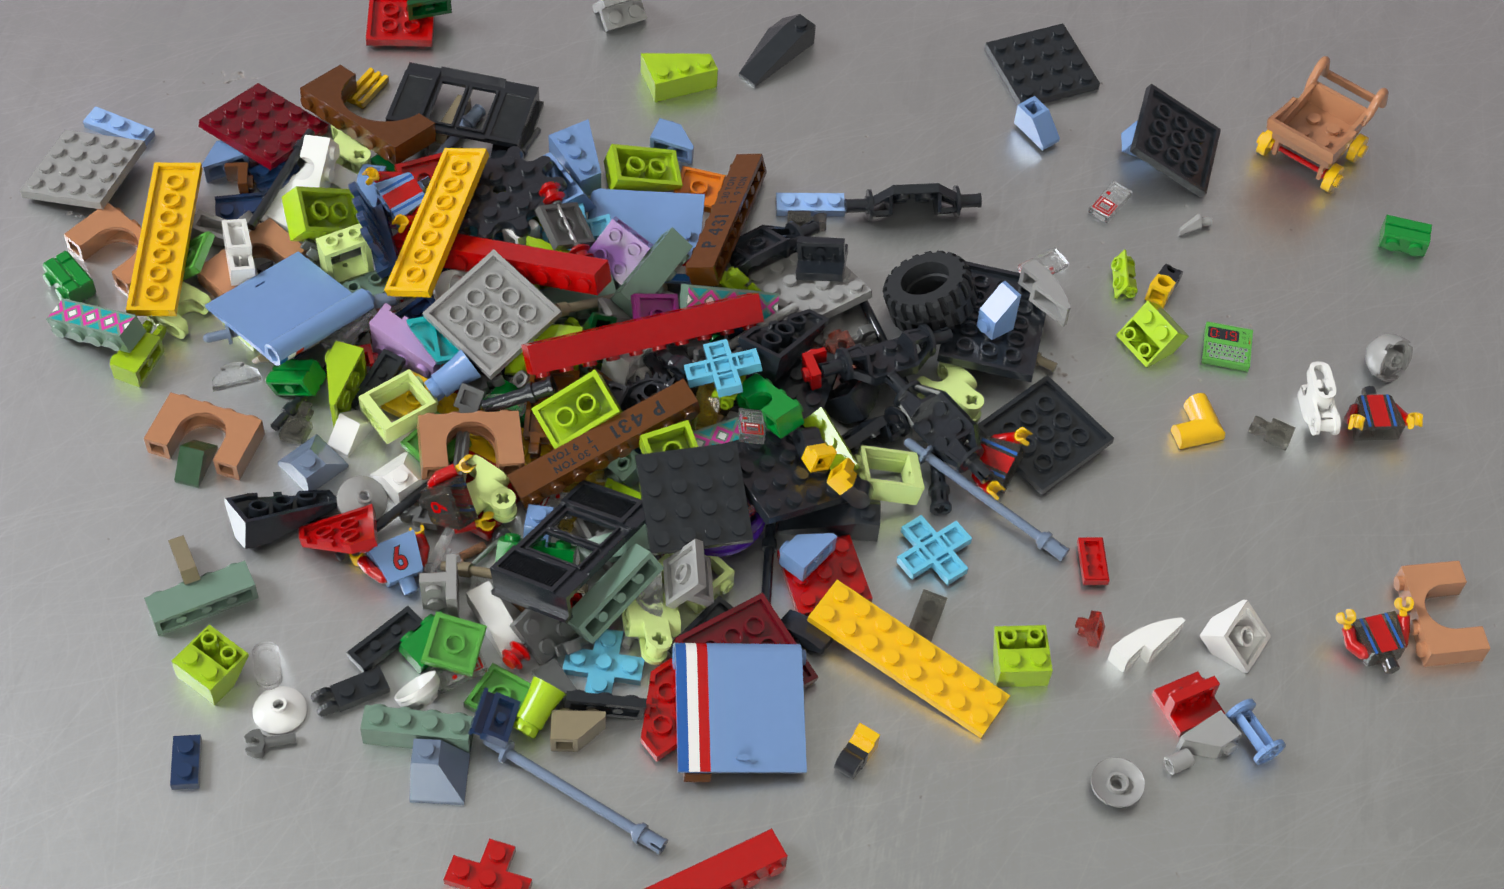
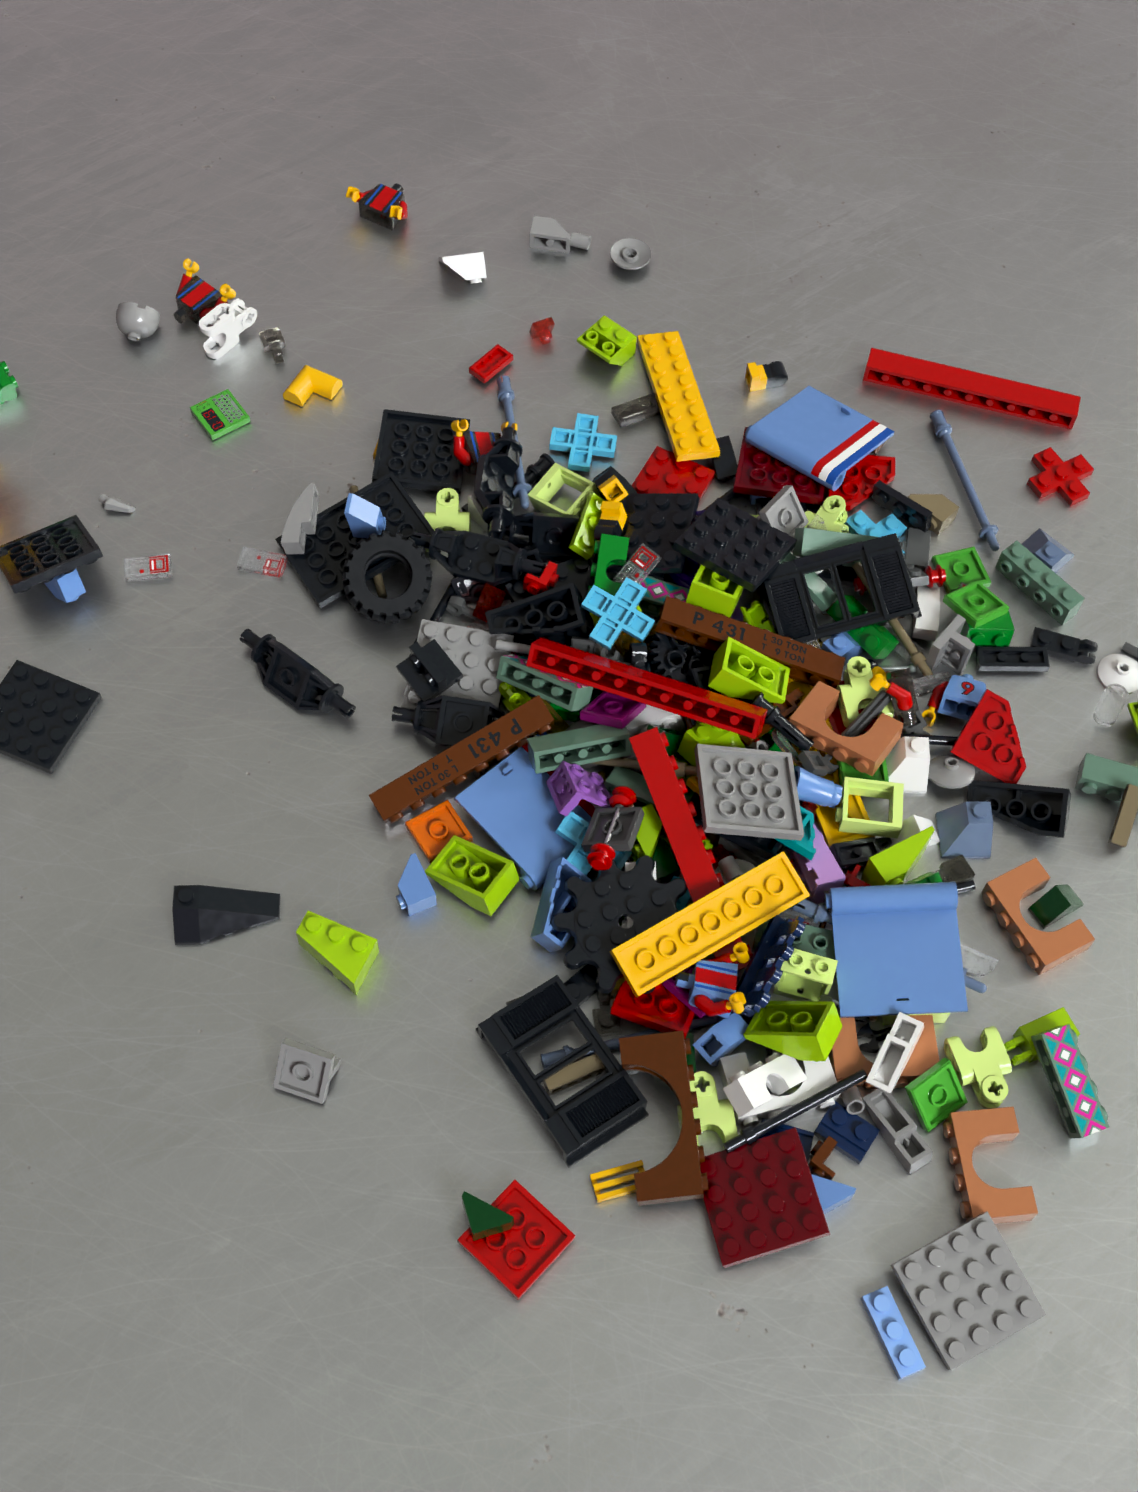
camera: 135 degrees left, 5 degrees up
green brick [42,251,96,303] -> none
yellow plate [126,162,203,316] -> none
white piece [394,670,440,710] -> none
dark blue plate [468,687,521,748] -> none
lime plant [513,676,566,738] -> none
medium blue wedge [548,119,601,196] -> none
light blue plate [776,193,845,217] -> none
medium blue slope [779,533,837,582] -> none
clear smoke plate [787,211,827,231] -> none
medium blue slope [1014,96,1060,151] -> none
white slope [1108,617,1186,672] -> none
lime hinge [1111,249,1138,299] -> none
lime slope [1116,301,1189,368] -> none
yellow leg [1144,263,1183,308] -> none
red bracket [1152,671,1226,737] -> none
medium blue hose [1226,699,1286,765] -> none
nougat arch [1393,561,1491,667] -> none

